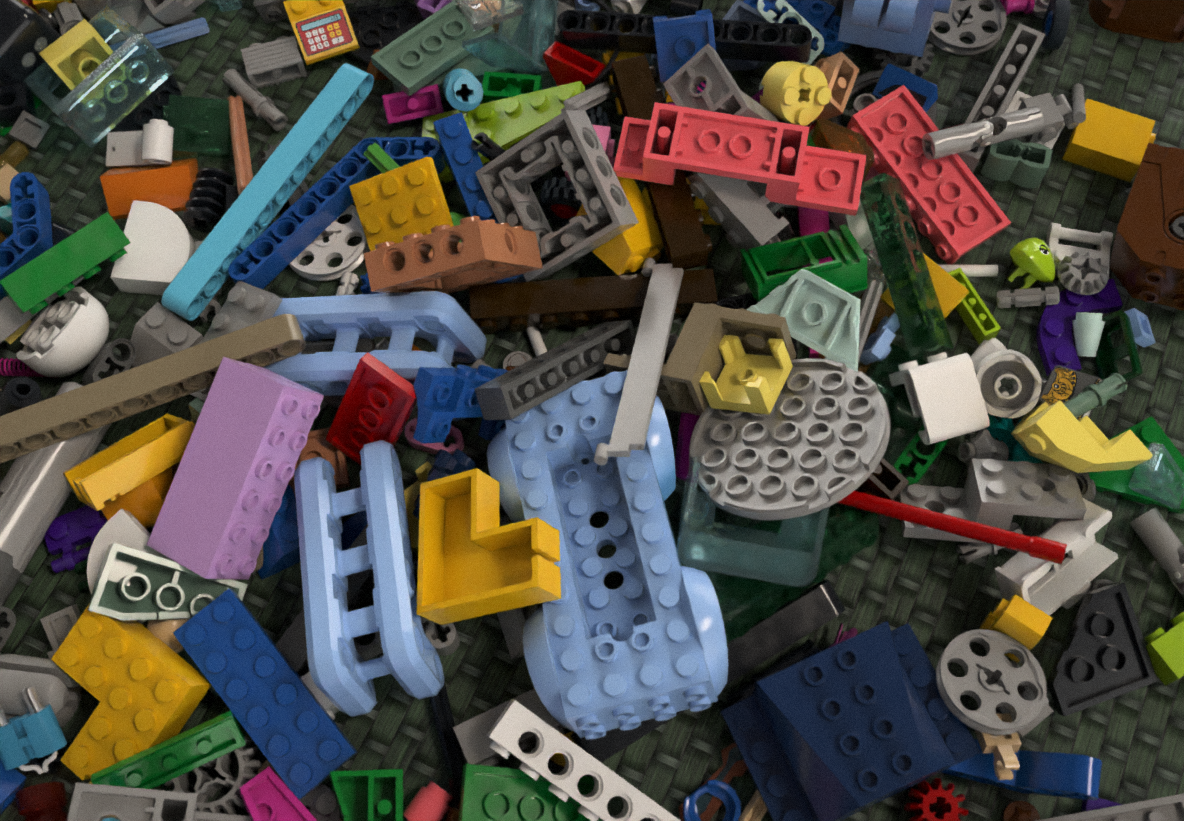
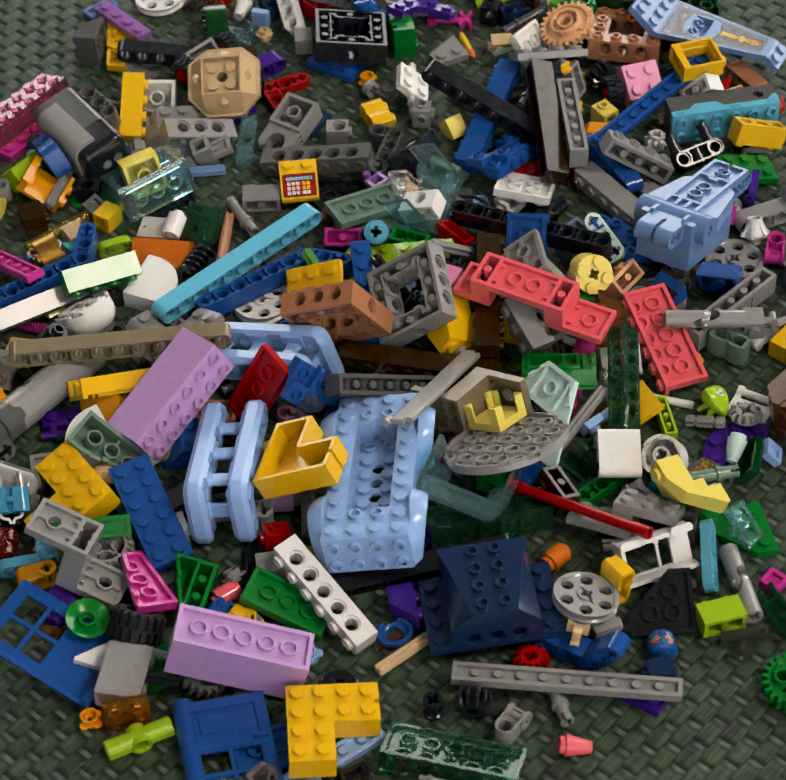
camera: 15 degrees right, 20 degrees down
none -> yellow brick [92,201,123,234]
none -> lime beam [97,235,132,259]
none -> light grey plate [221,566,246,583]
none -> red brick [258,522,293,552]
none -> dark purple slope [386,582,424,630]
none -> white brick [399,189,447,222]
none -> orange brick [539,542,571,572]
none -> dark blue brick [640,654,678,678]
none -> blue head [646,629,678,660]
none -> blue slope [696,261,743,294]
none -> medium azure beam [699,518,719,594]

